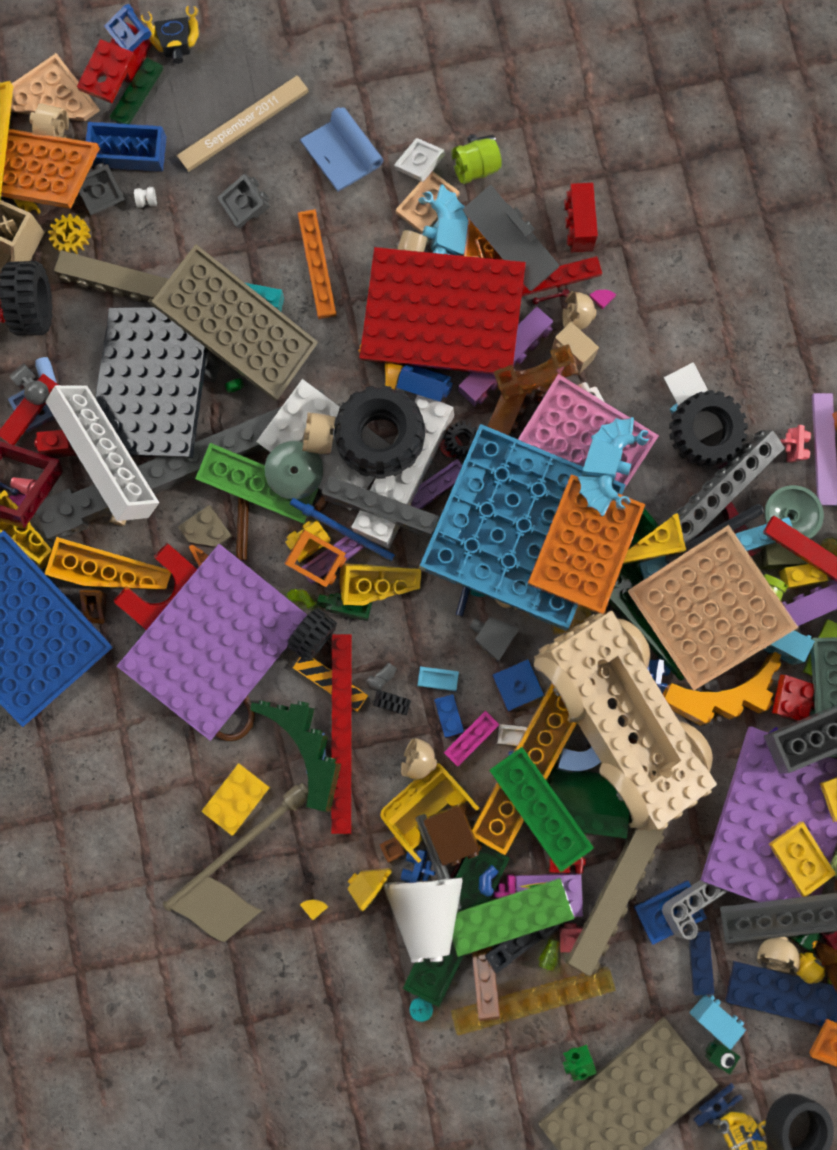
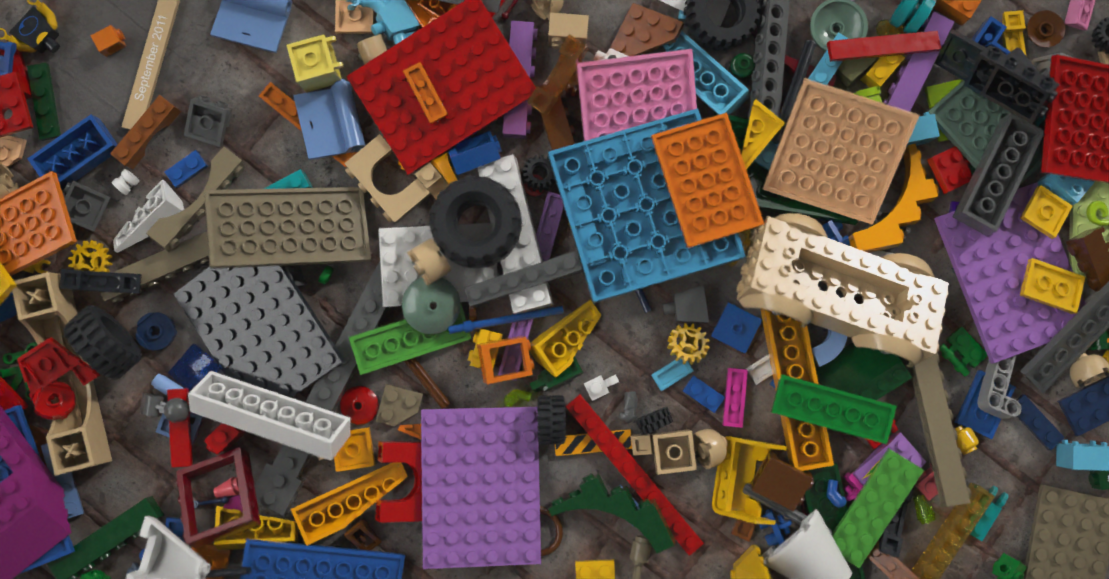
camera: 40 degrees left, 5 degrees up
medium azure torso [578,417,649,516] -> none
none -> black slope [60,269,142,294]
none -> orange brick [90,25,126,57]
none -> dark orange arch [110,95,182,169]
none -> white wedge [113,179,184,253]
none -> dark blue plate [136,312,177,351]
none -> dark tan arch [146,147,244,252]
none -> blue plate [165,150,208,188]
none -> clear blue plate [168,343,221,391]
none -> light yellow container [287,34,344,93]
none -> medium blue door [293,79,366,160]
none -> light orange plate [334,427,375,472]
none -> red dish [340,386,379,425]
none -> tan arch [344,134,430,224]
none -> orange plate [403,62,448,124]
none -> tan arch [415,162,449,199]
none -> white plate [584,374,619,401]
none -> dark orange plate [610,3,684,56]
none -> tan plate [631,434,653,455]
none -> tan brick [651,429,697,475]
none -> medium azure wedge [662,31,749,115]
none -> yellow gear [667,323,710,365]
none -> dark green head [729,53,755,80]
none -> green plate [939,326,987,377]
none -> yellow head [955,425,979,456]
none -> teal hinge [963,486,1009,541]

